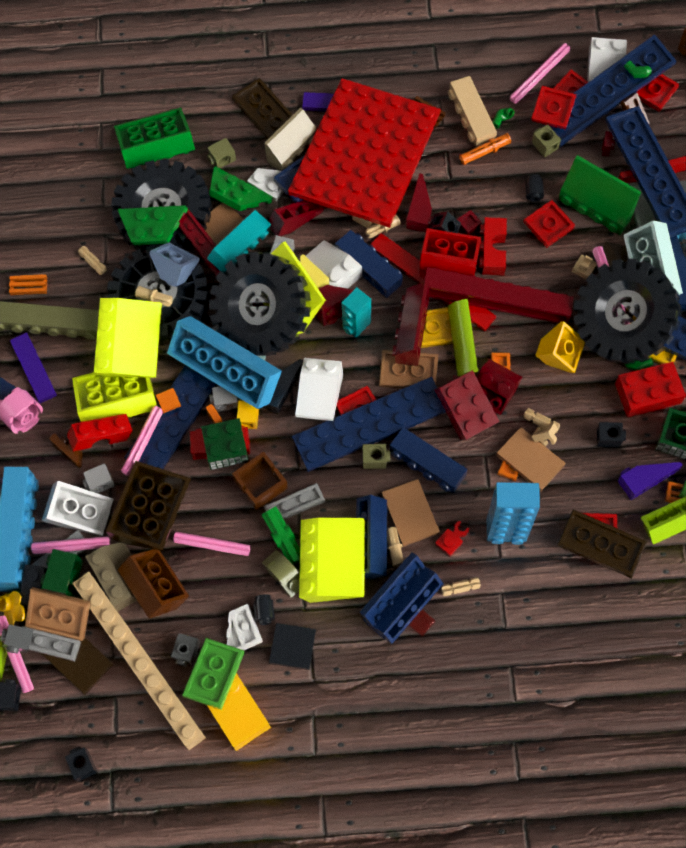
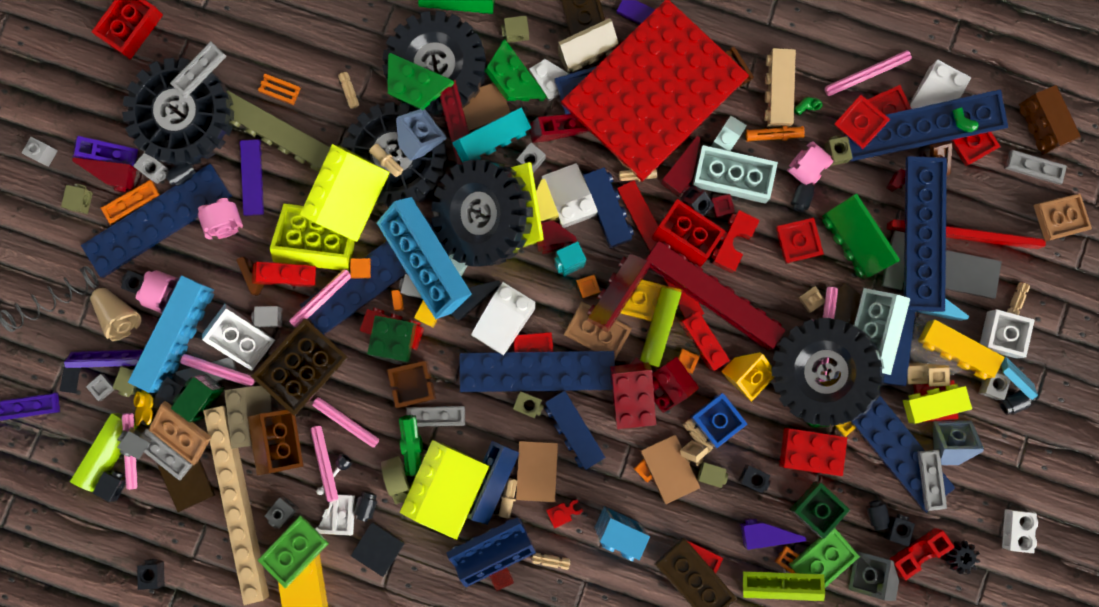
camera: 20 degrees right, 15 degrees up
none -> bright pink axle [310,426,338,502]
none -> black hinge [316,453,353,495]
none -> orange tile [576,274,600,299]
none -> red arch [679,311,730,371]
none -> blue brick [690,393,747,448]
none -> light aqua brick [692,145,778,203]
none -> olive brick [697,462,728,488]
none -> light aqua slope [711,116,747,151]
none -> bright pink brick [787,141,833,185]

